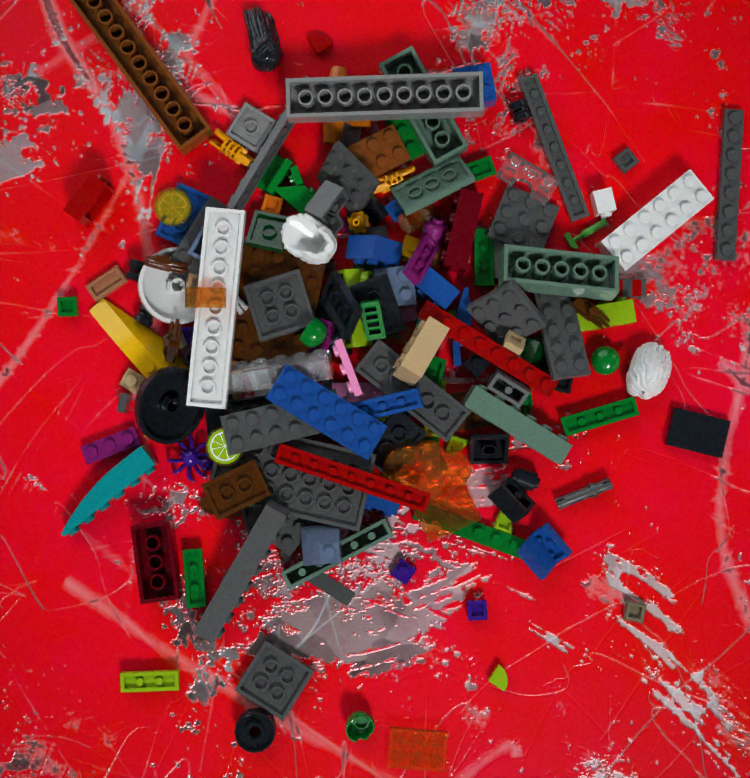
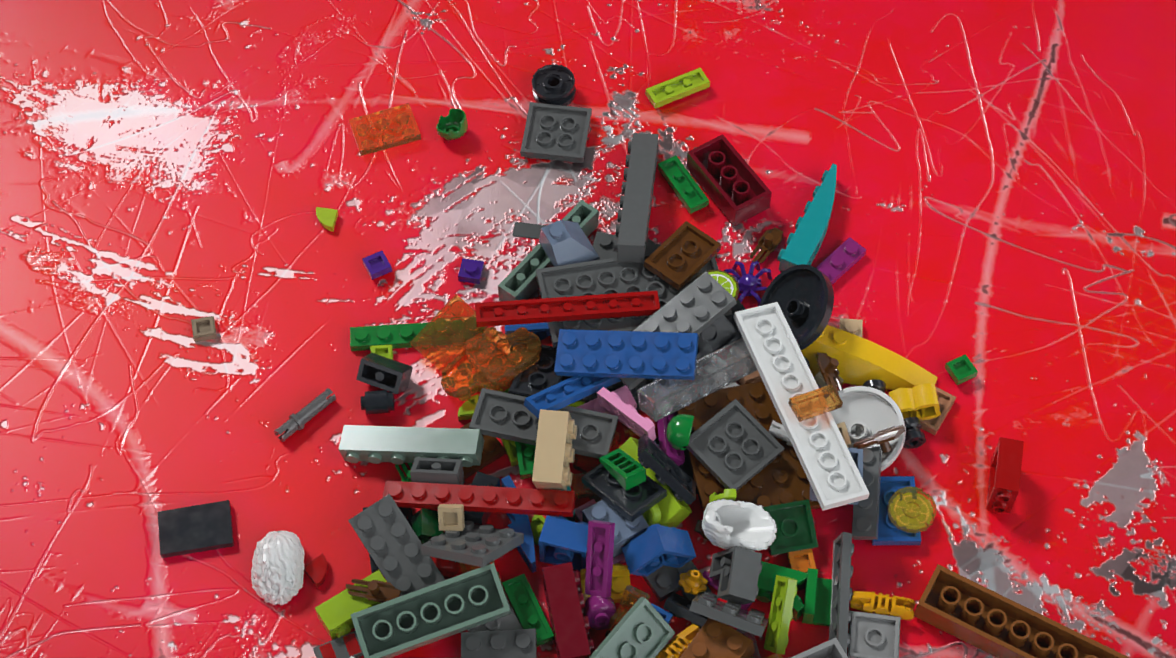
camera: 160 degrees right, 30 degrees down
dark grey tile [117,393,132,413] -> none
black slope [468,434,510,464] -> none
blue bracket [517,522,573,580] -> none
green plate [560,396,640,437] -> none
green hair [590,346,620,375] -> none
none -> lime tile [709,489,736,503]
none -> reddish brown piece [750,227,783,263]
none -> lime plate [764,575,797,655]
none -> yellow brick [889,383,941,420]

